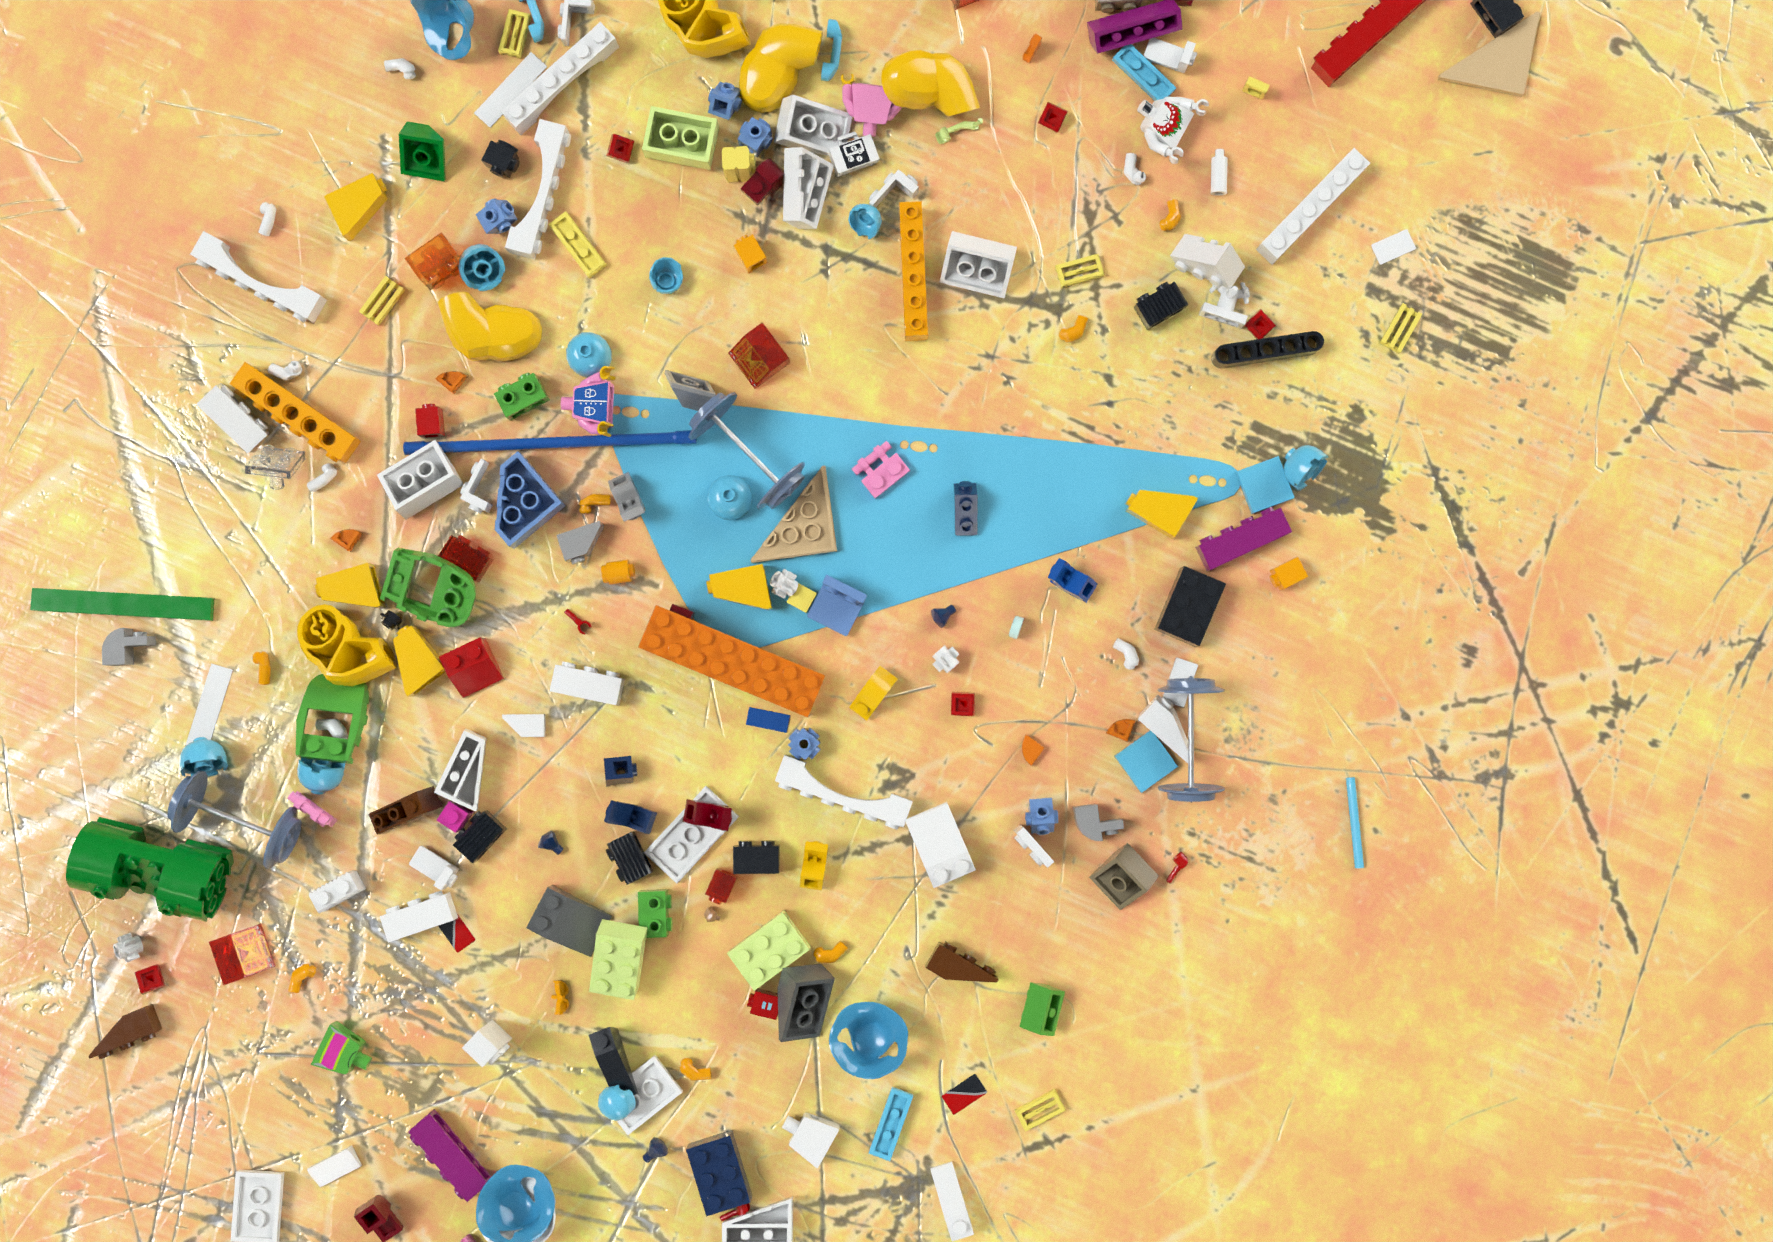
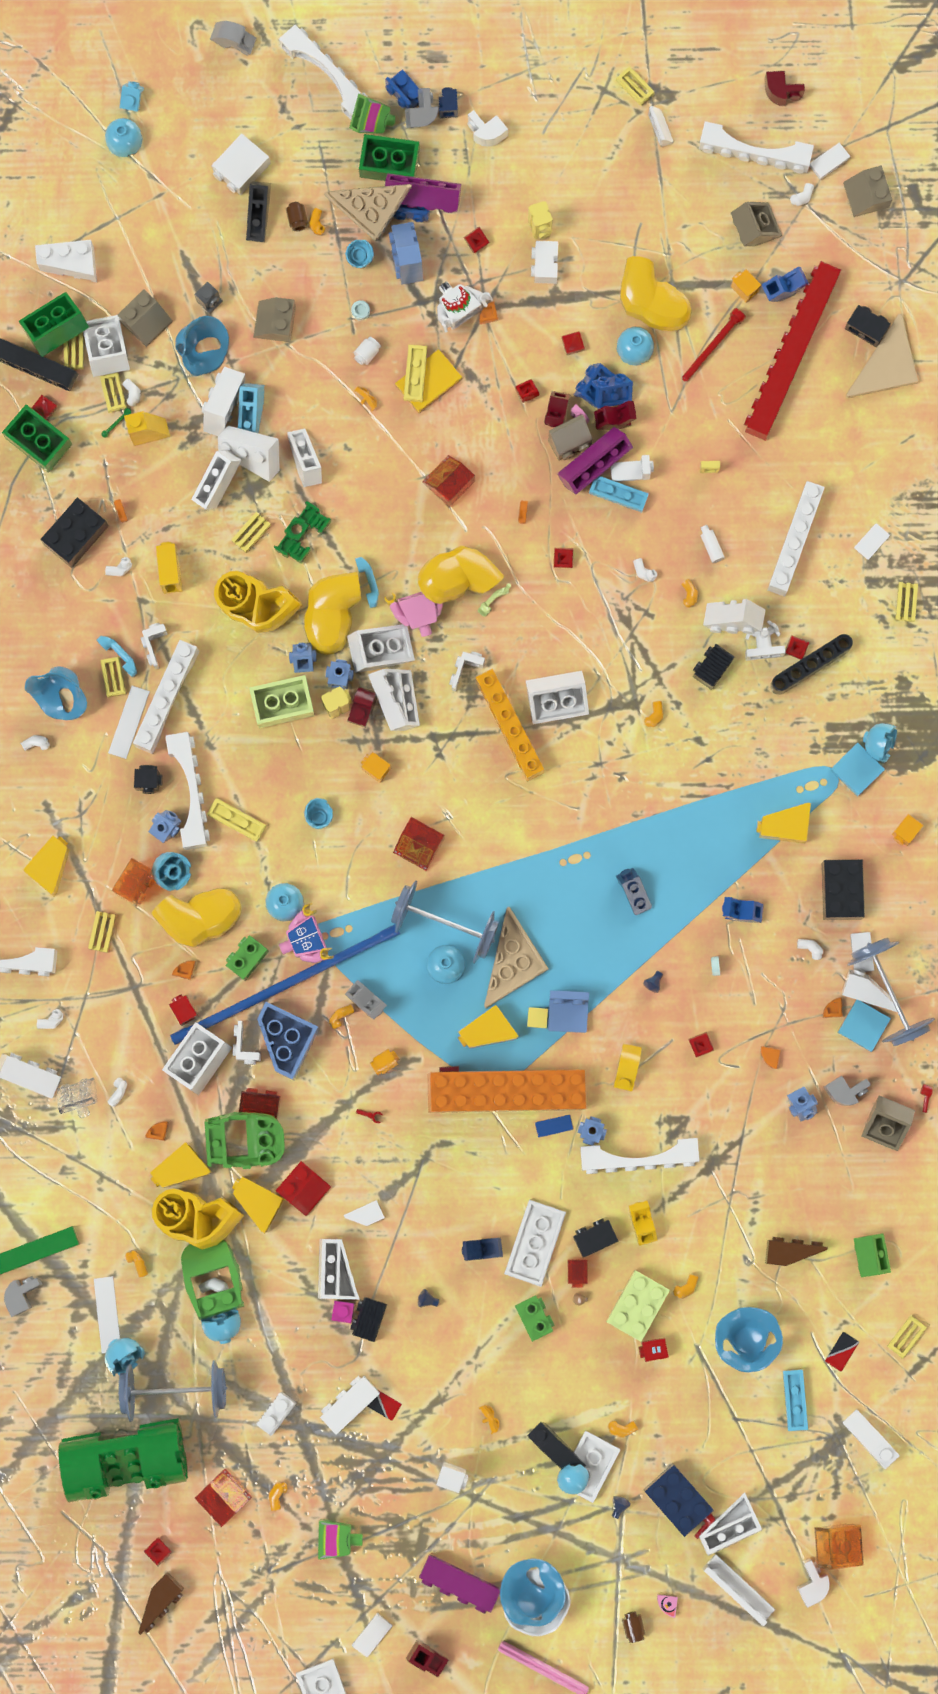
camera: 20 degrees left, 5 degrees down
white gear [113,933,143,963] -> none
light orange brick [229,362,361,463] -> none
bright pink plate [287,791,337,827] -> none
reddish brown slope [368,786,442,835] -> none
black plate [380,610,402,631] -> none
green slope [398,121,446,181] -> none
white bracket [409,846,459,890] -> none
dark grey slope [526,885,612,957] -> none
white brick [550,661,625,705] -> none
light grey slope [556,521,604,565] -> none
yellowish green brick [589,919,647,1000] -> none
dark blue brick [604,756,637,787] -> none
red tile [606,133,634,163] -> none
black brick [606,831,653,885] -> none
light grey slope [664,370,716,411] -> none
dark red brick [683,799,732,831] -> none
white gear [770,569,798,599] -> none
dark grey slope [778,964,835,1042] -> none
white torso [782,1112,840,1168] -> none
piece [829,132,880,177] -> none
medium azure hair [848,204,882,239] -> none
bright pink plate [852,441,910,499] -> none
white slope [905,802,976,888] -> none
white gear [932,645,959,673] -> none
white plate [1013,825,1054,868] -> none
light yellow tile [1055,254,1104,288] -> none
white torso [1137,97,1209,164] -> none
magenta brick [1195,506,1292,571] -> none

